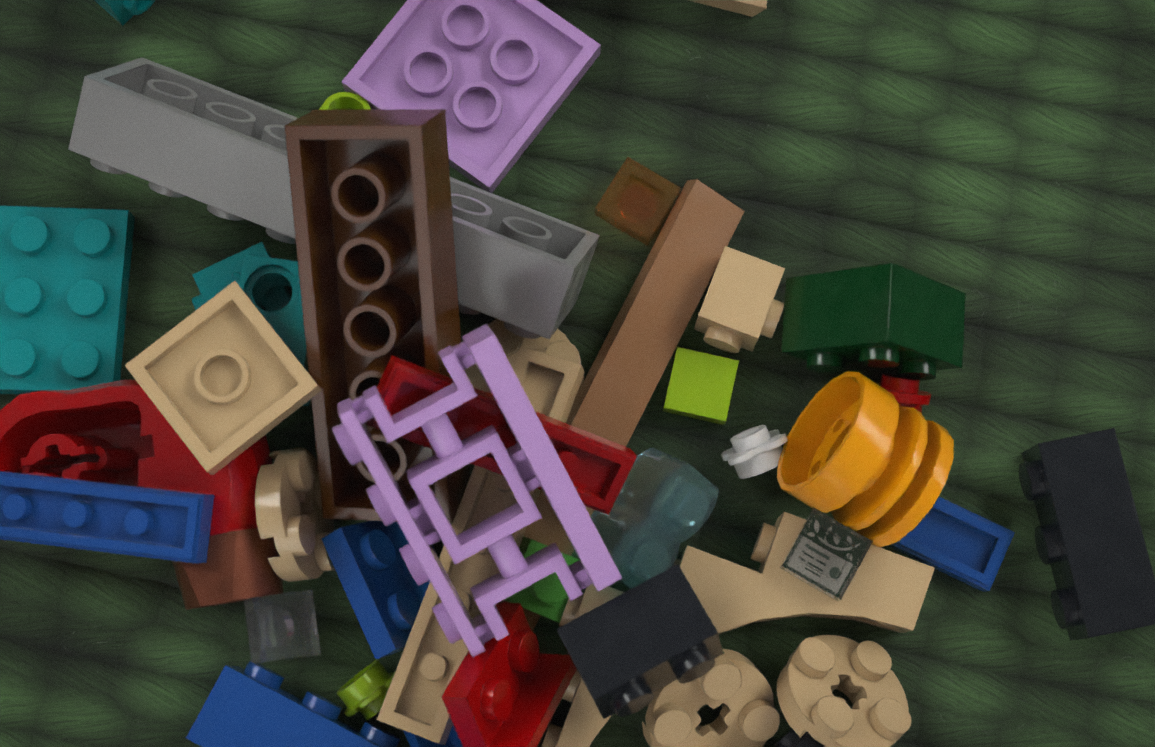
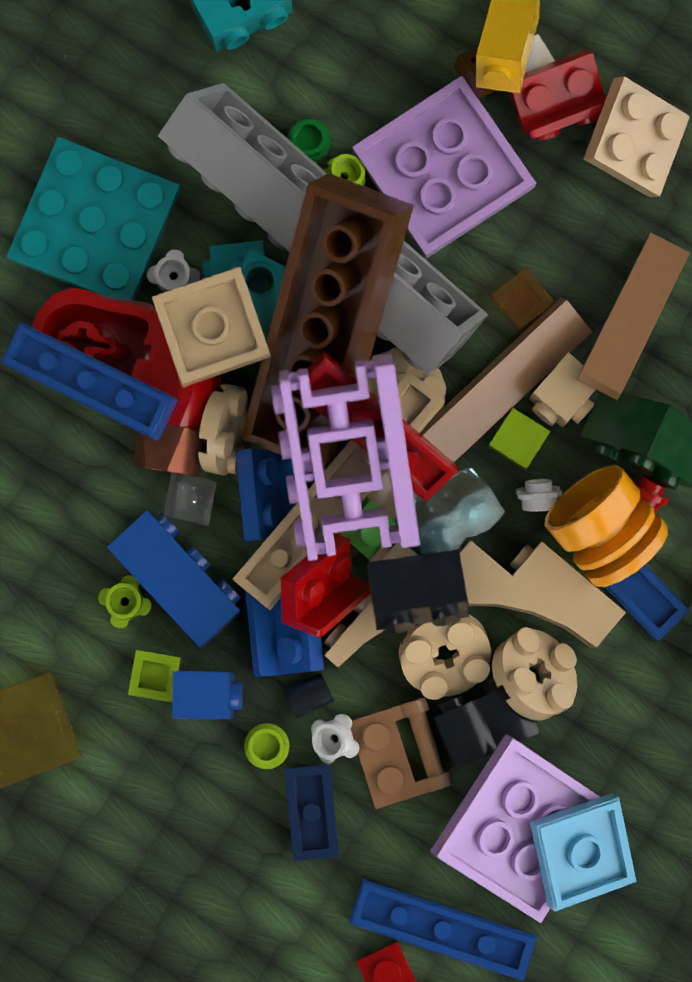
camera: 20 degrees right, 5 degrees up
lime plate [336,660,395,720] -> none
clear smoke tile [779,508,873,601] -> none
none -> white plate [147,250,200,293]
none -> green plate [287,119,331,163]
none -> medium nougat tile [577,233,690,400]

